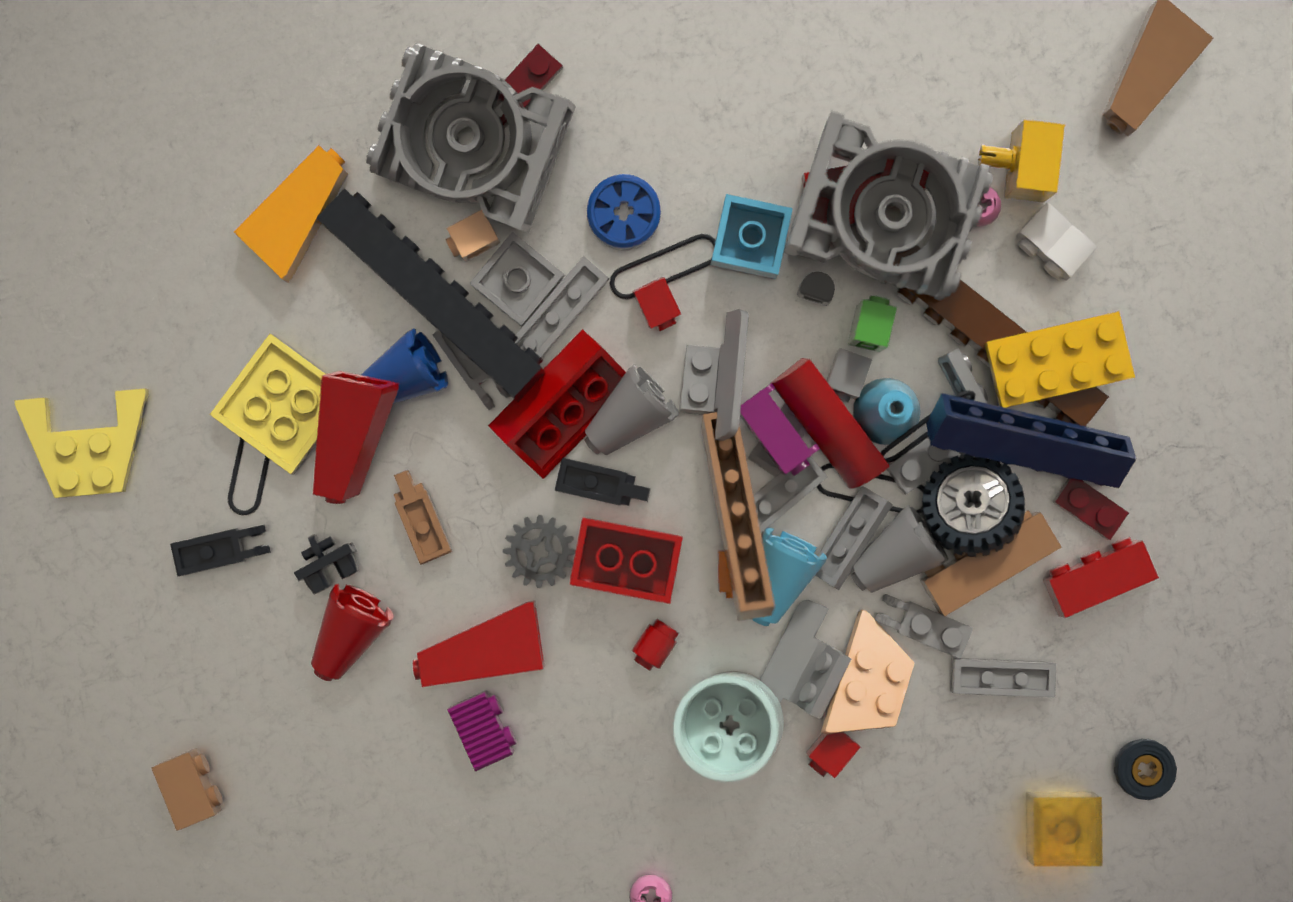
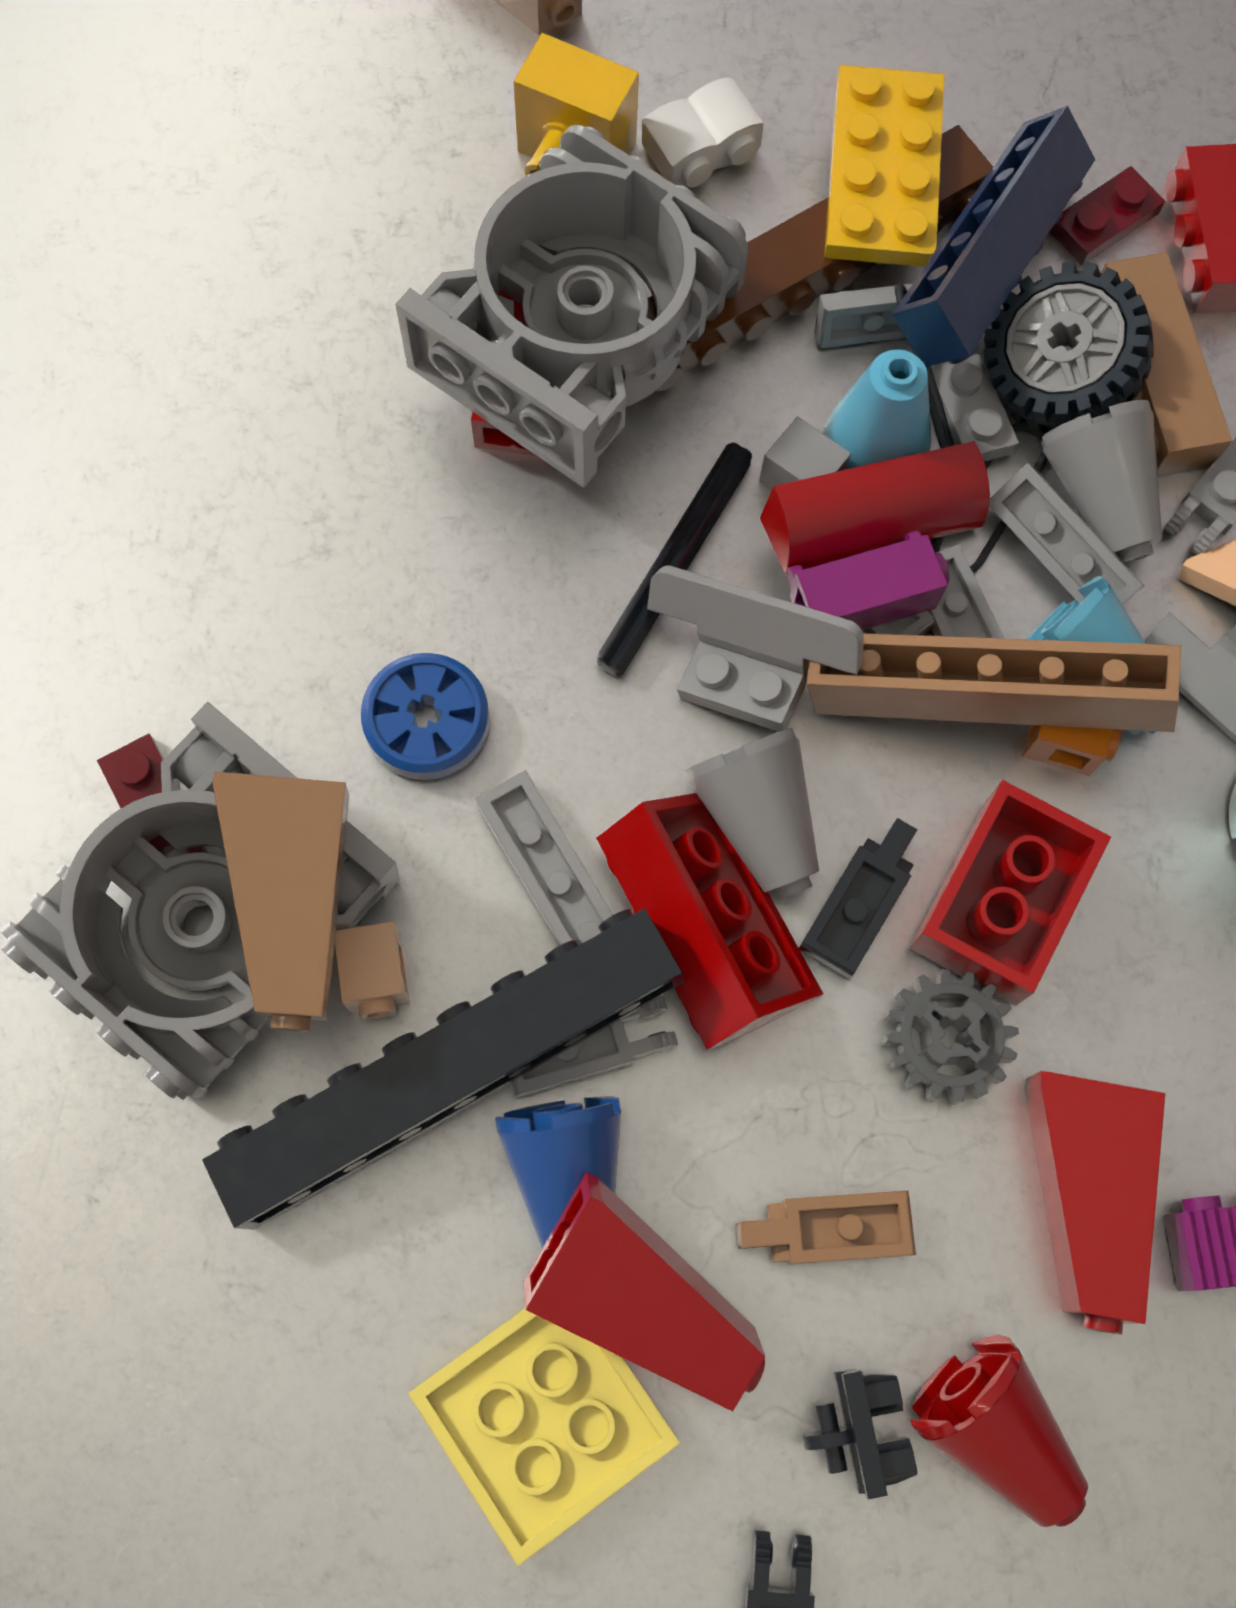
camera: 75 degrees left, 15 degrees down
black piece [228,437,270,515] -> none
light orange slope [234,145,348,283] -> none
light grey plate [470,232,565,327] -> none
black piece [610,234,716,299] -> none
red brick [632,277,681,331] -> none
red brick [632,619,679,671] -> none
medium azure brick [711,194,793,279] -> none
dark grey brick [797,272,835,306] -> none
bright green brick [847,296,897,352] -> none
none -> medium nougat slope [213,771,349,1032]
none -> black axle [597,442,752,676]

